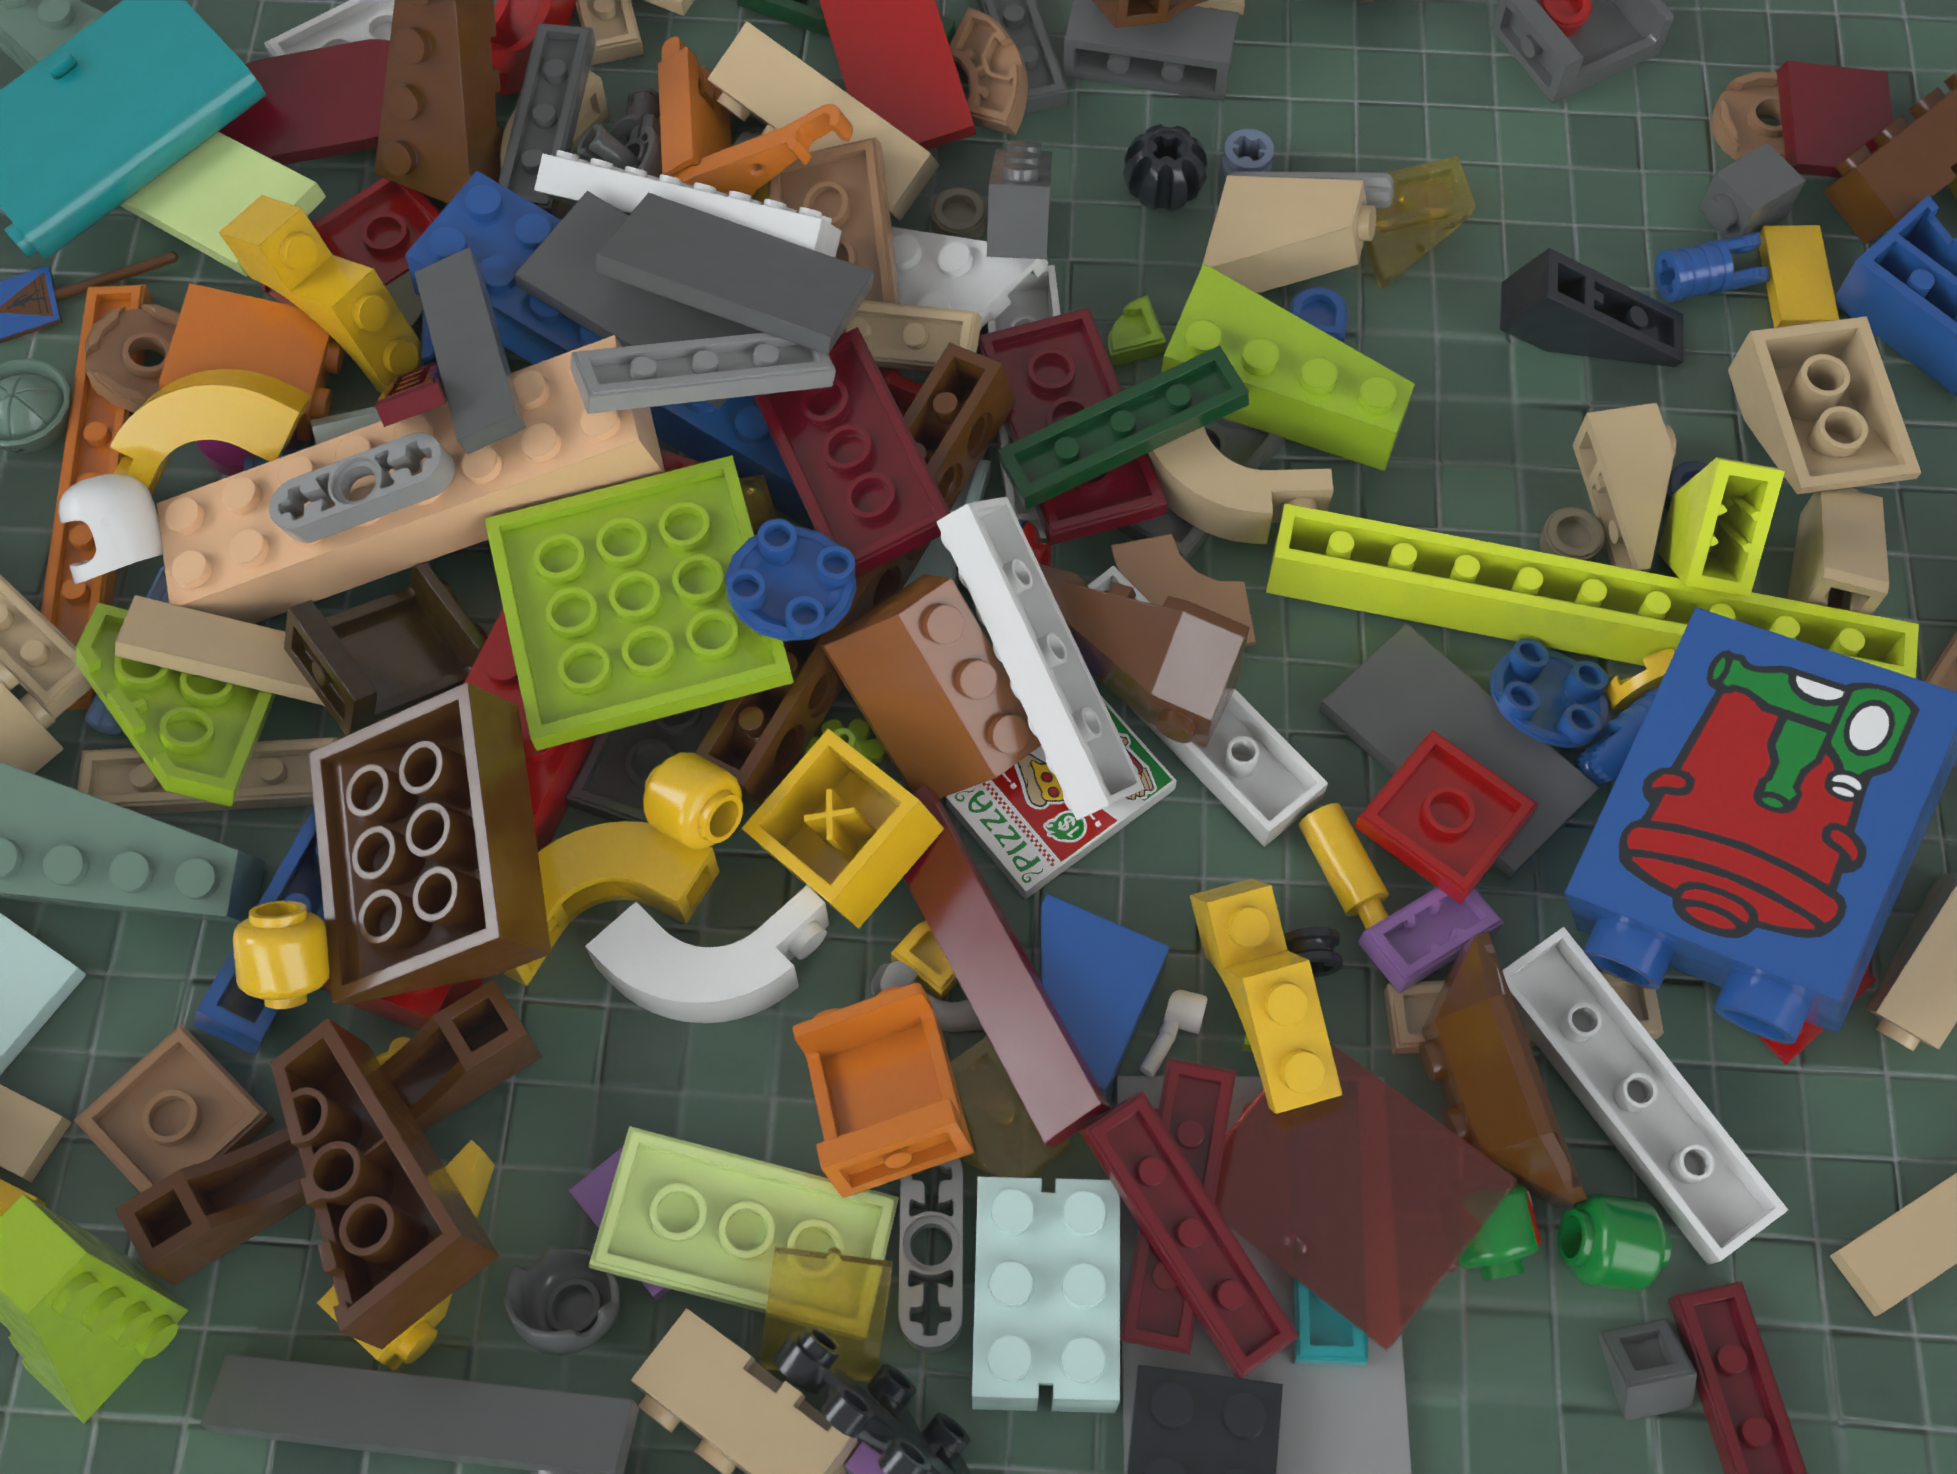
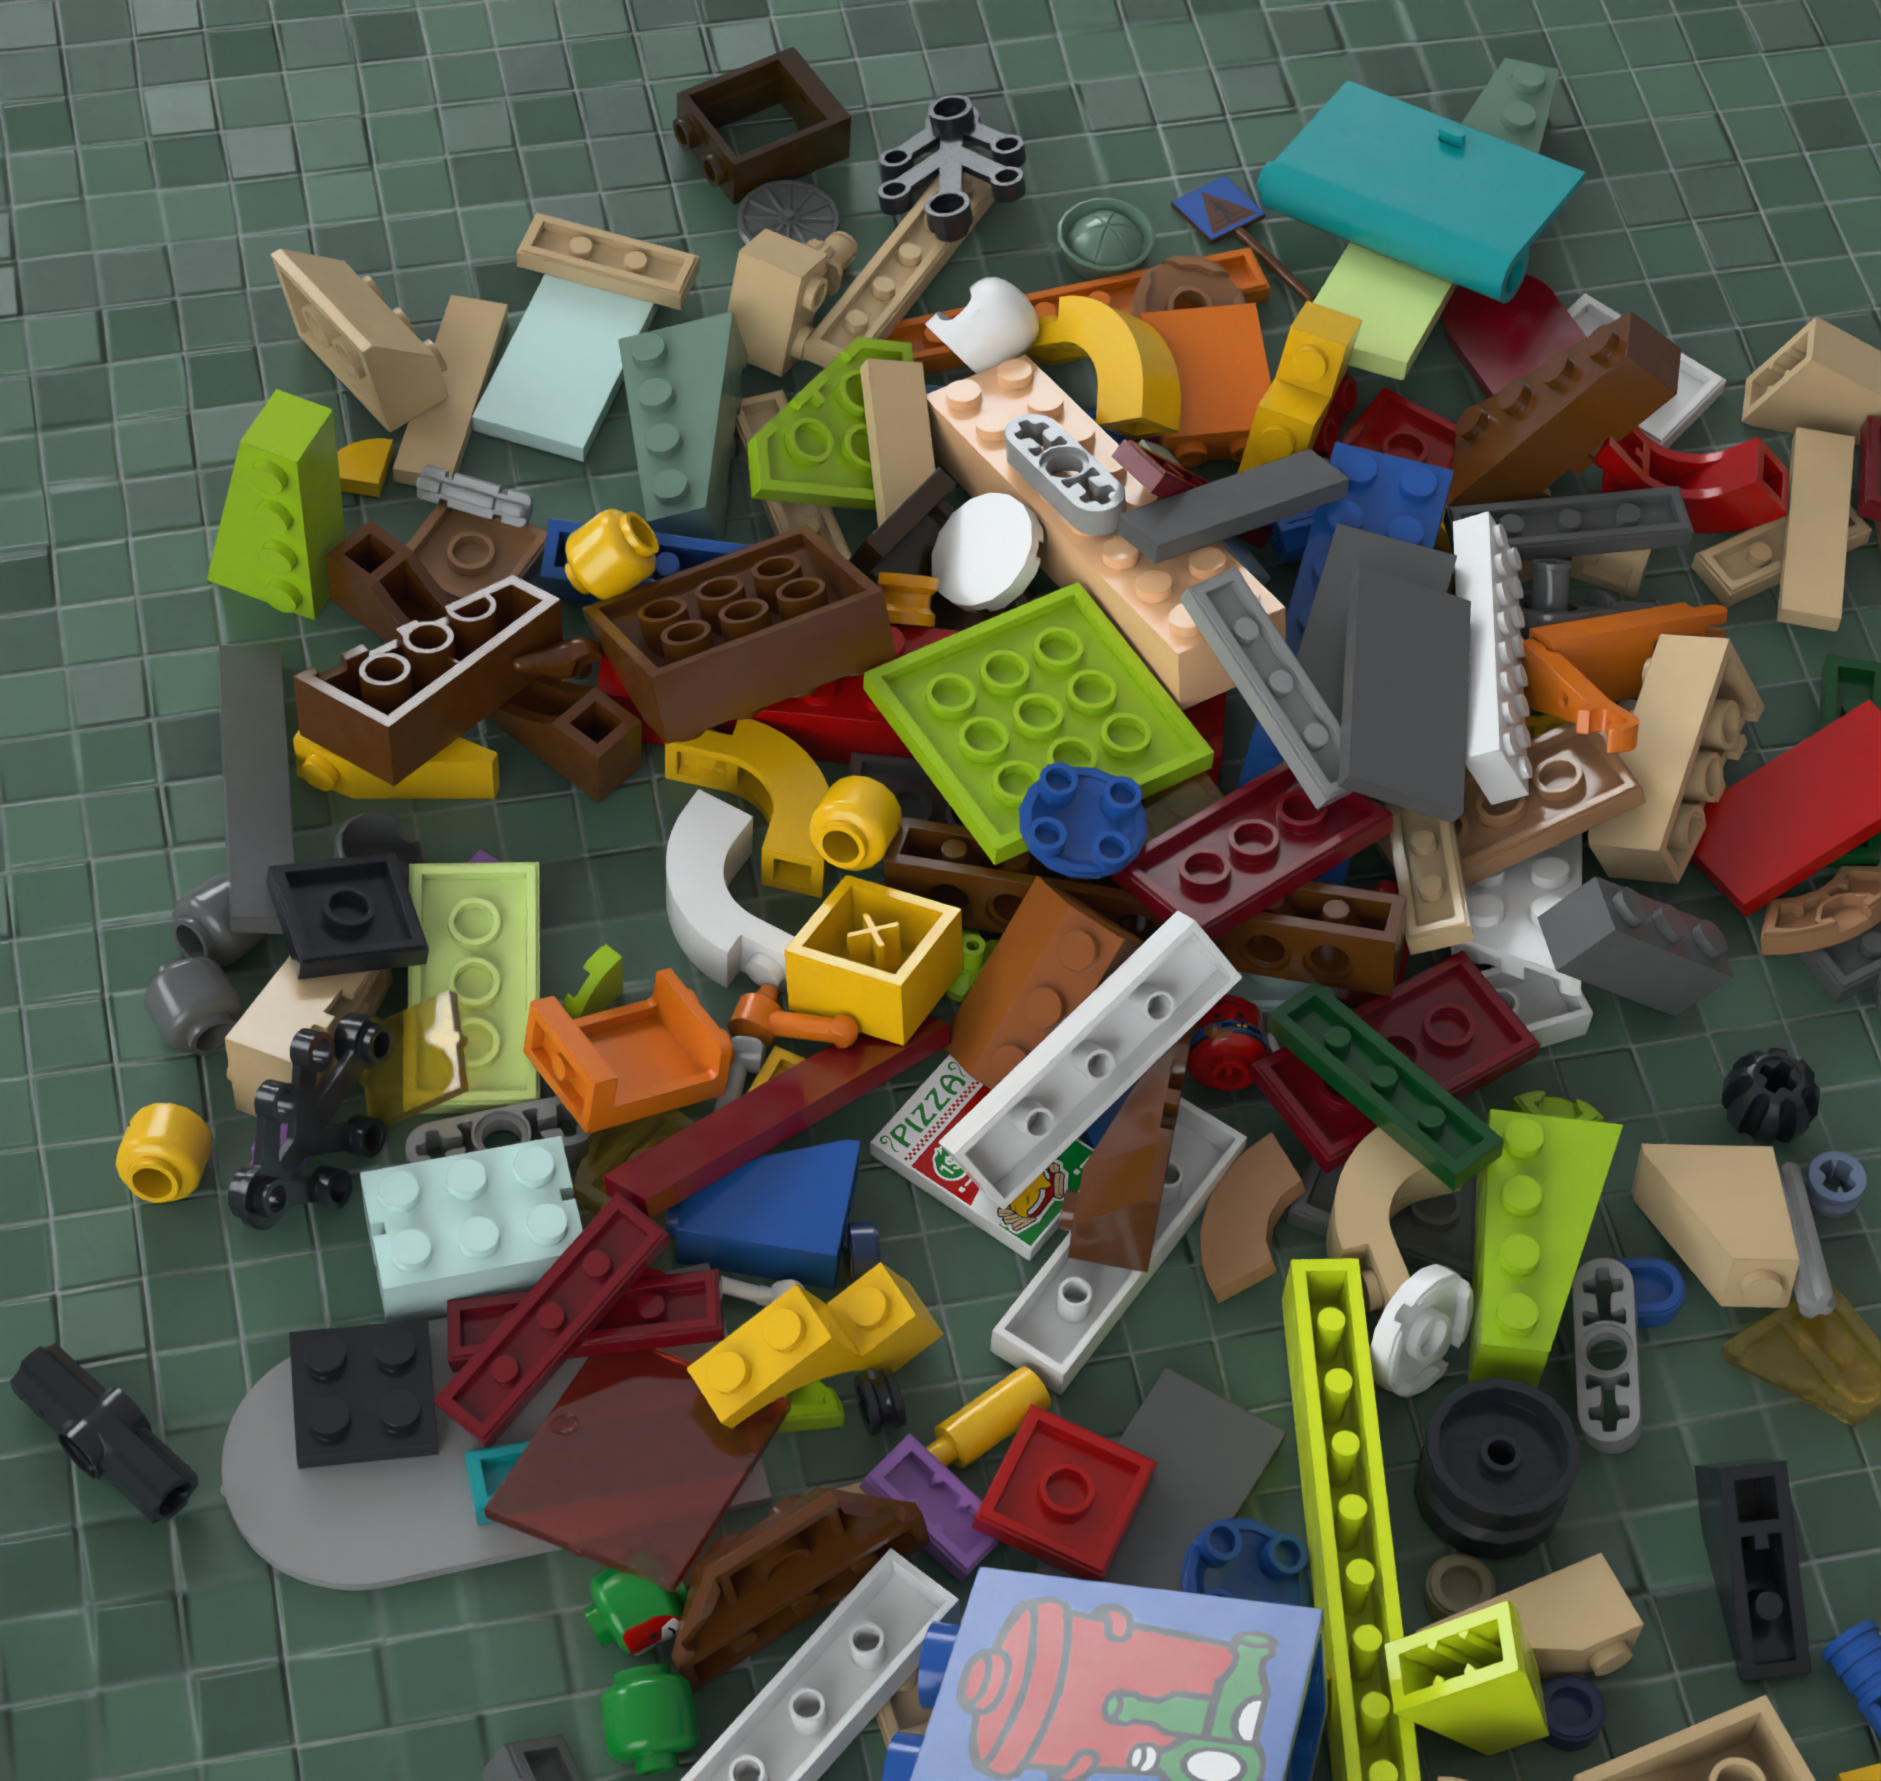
camera: 70 degrees right, 10 degrees down
none -> black tile [266,852,429,980]
none -> light grey axle [416,465,534,528]
none -> reddish brown animal [512,637,603,680]
none -> lime tile [563,944,623,1019]
none -> orange piece [727,983,859,1048]
none -> dark blue tile [847,1221,881,1284]
none -> light orange wheel [877,572,939,628]
none -> white tile [932,492,1044,613]
none -> white tile [1370,1264,1473,1398]
none -> black wheel [1413,1377,1580,1560]
none -> light grey beam [1572,1258,1643,1454]

